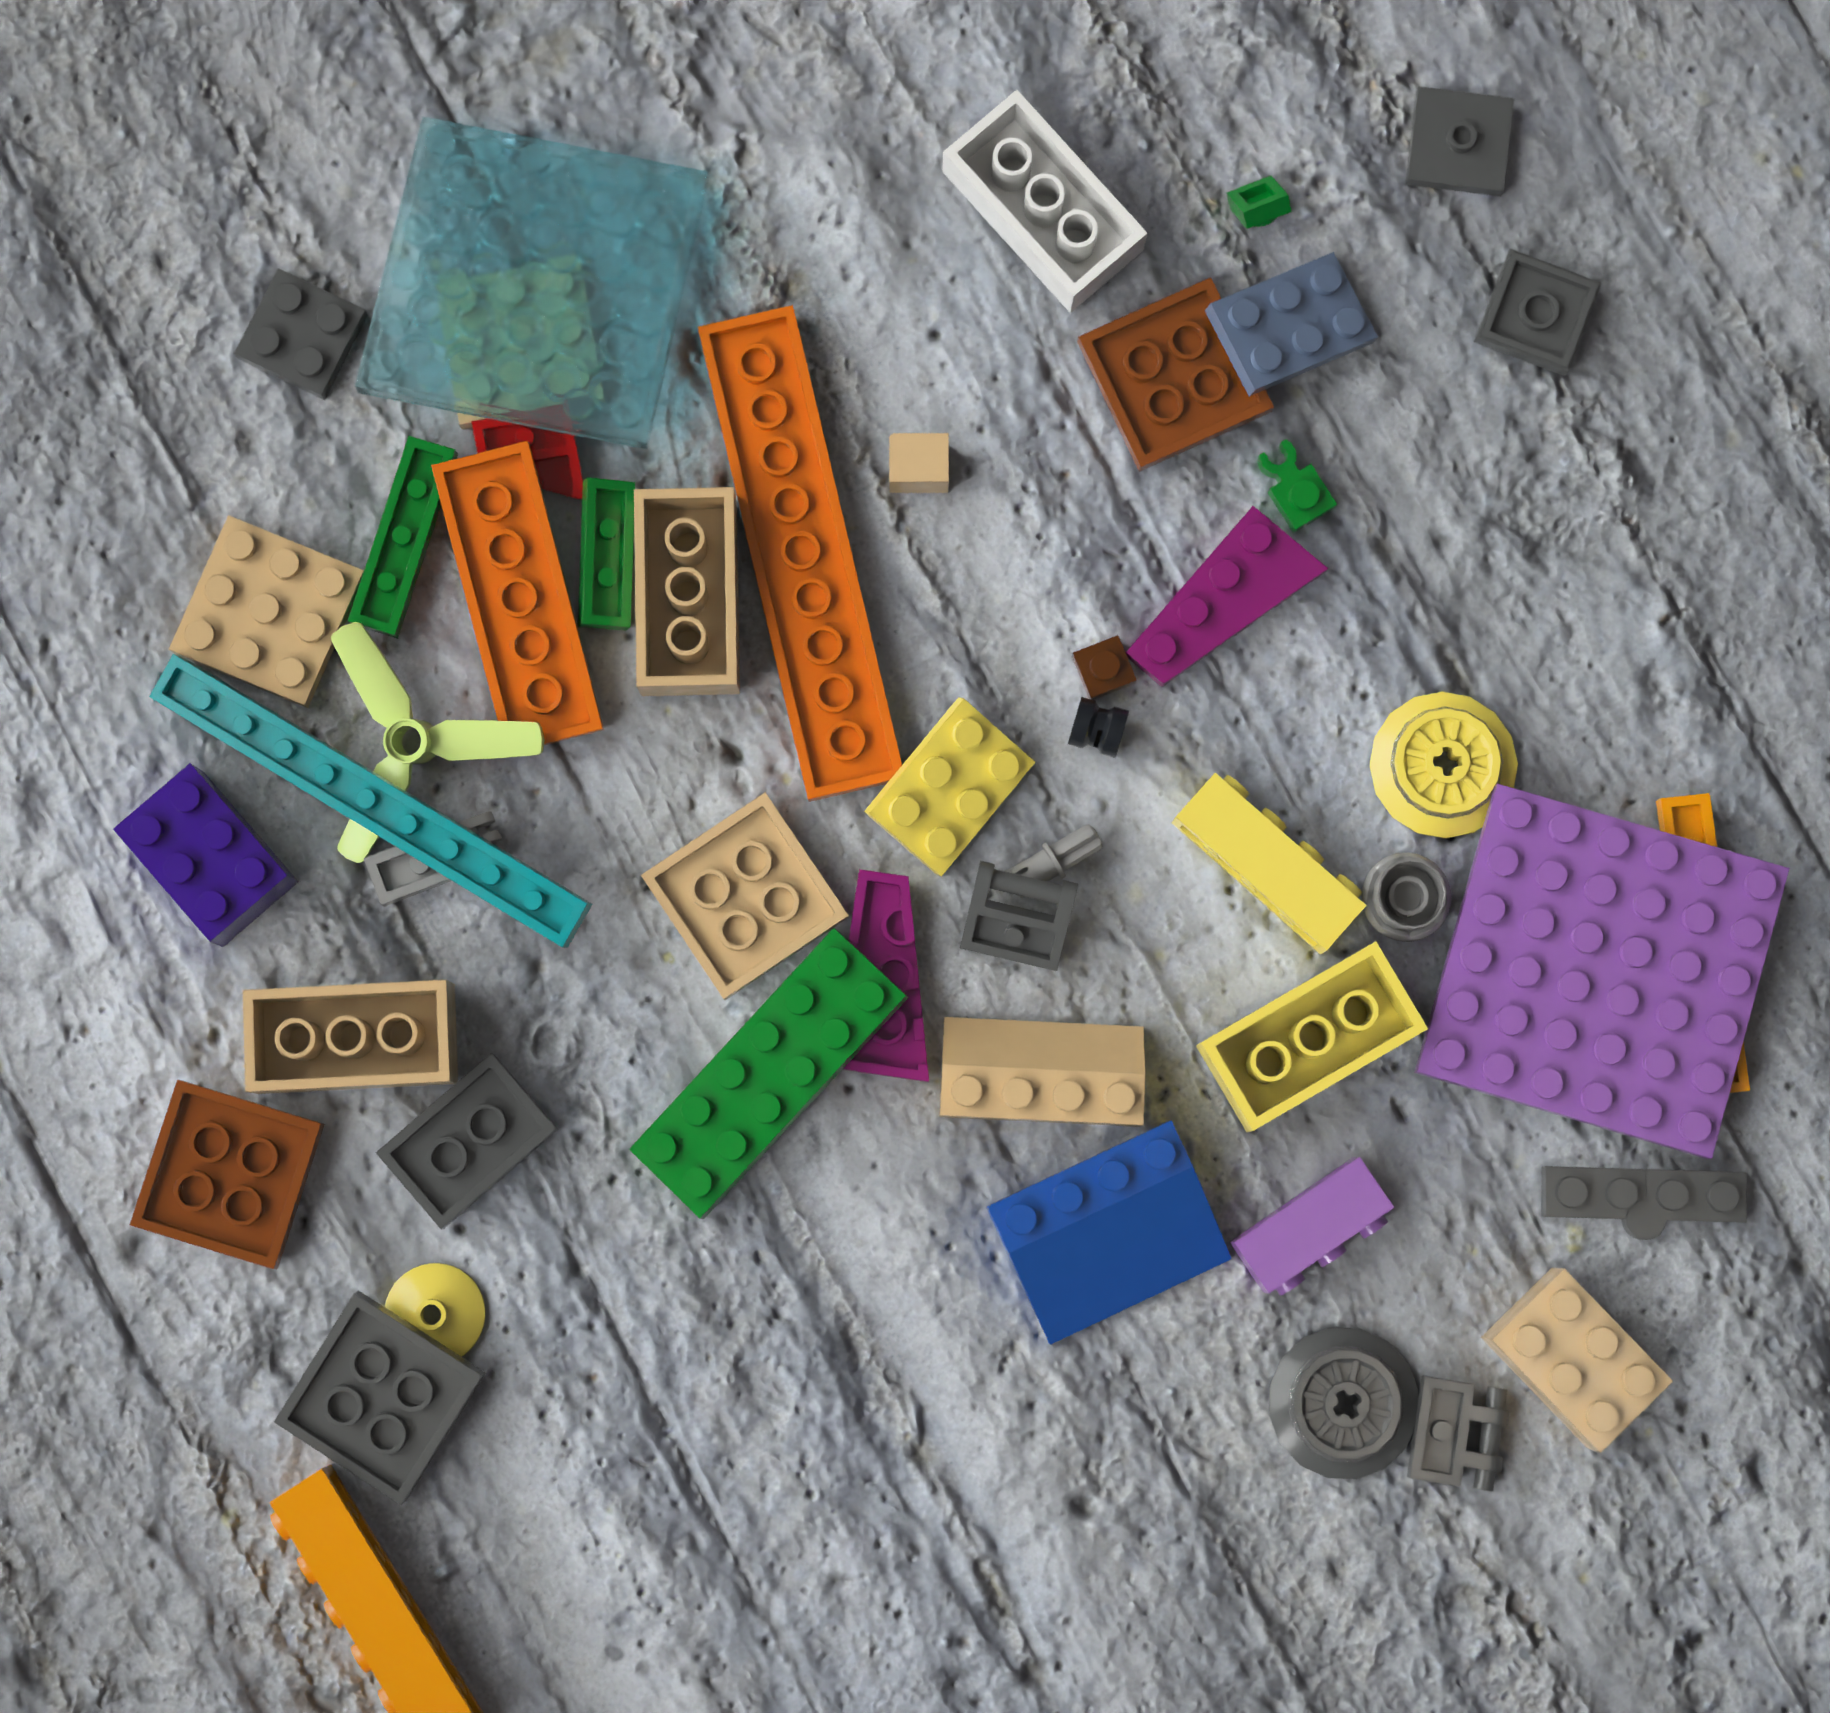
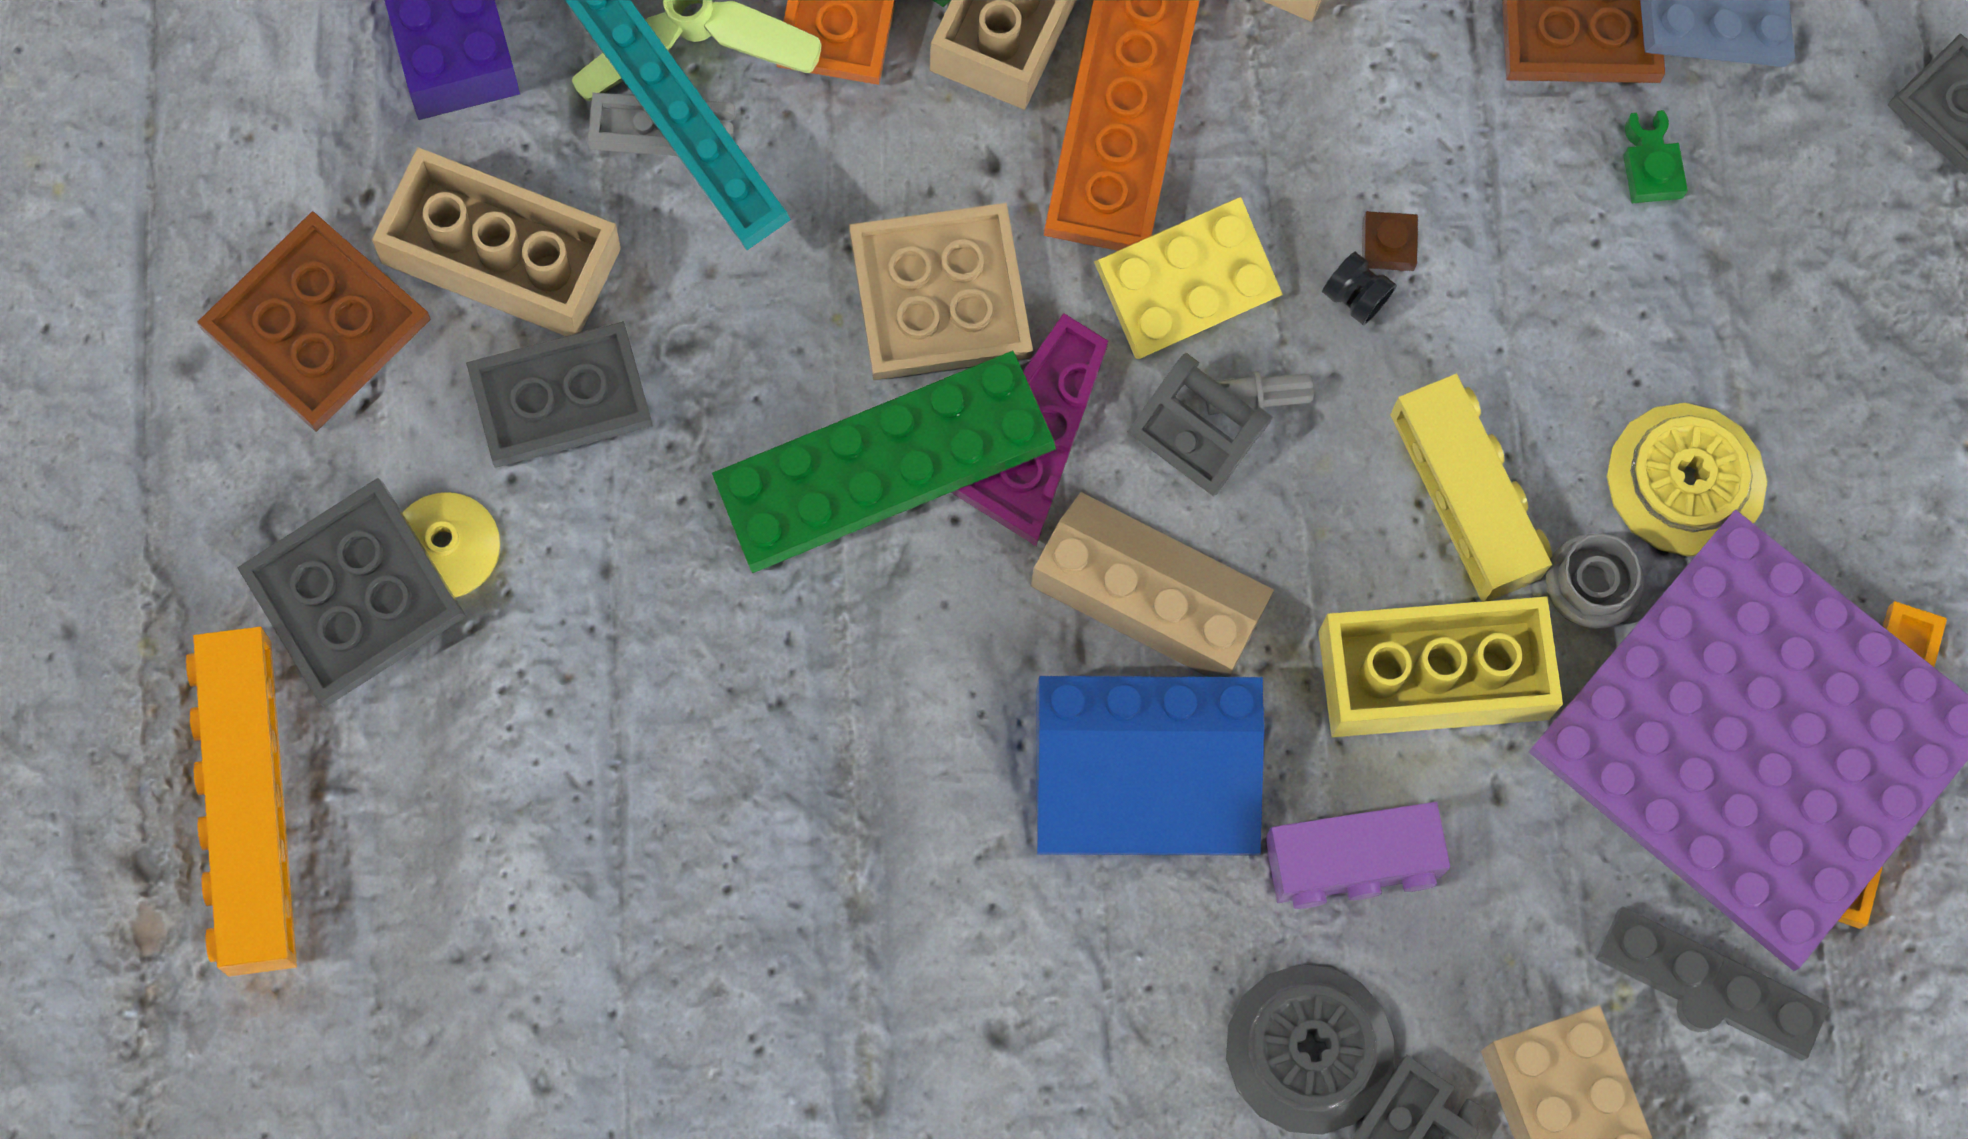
camera: 20 degrees right, 10 degrees down
magenta wing [1126,506,1328,687] -> none

